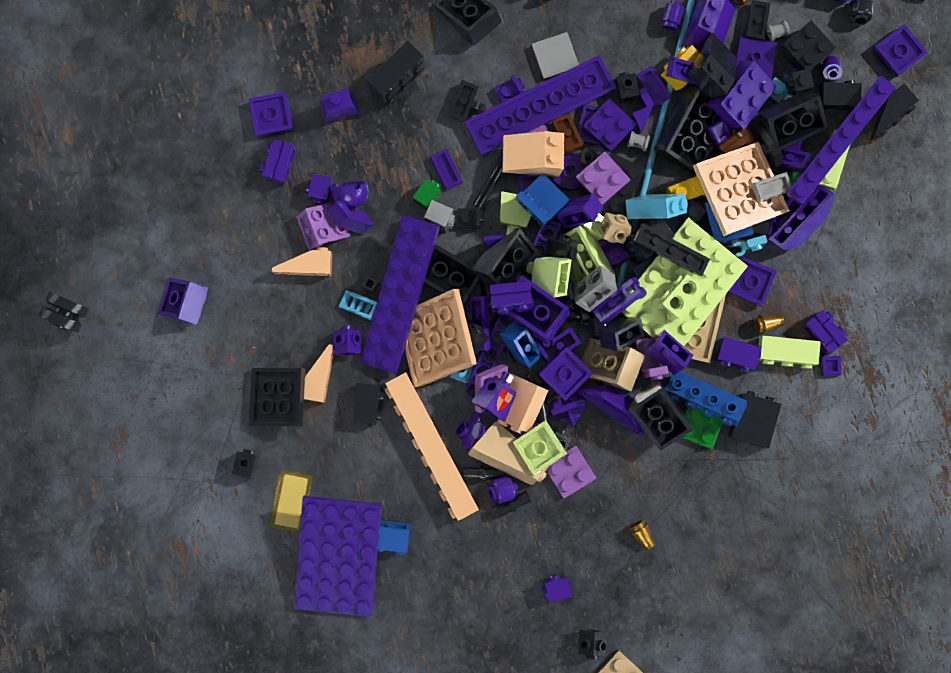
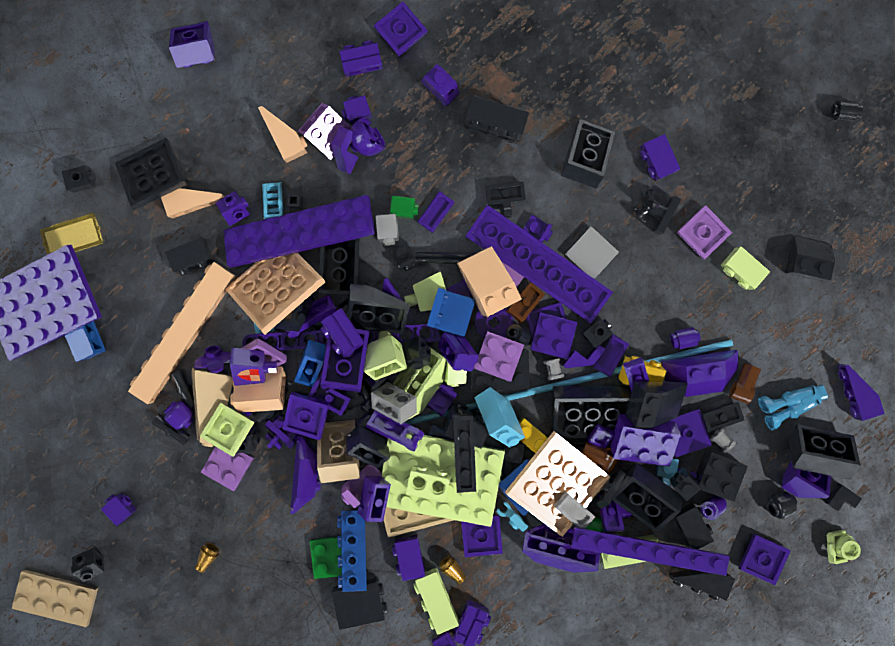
camera: 60 degrees right, 5 degrees up
tan brick [598,213,632,244] -> none
black slope [628,378,693,451] -> none

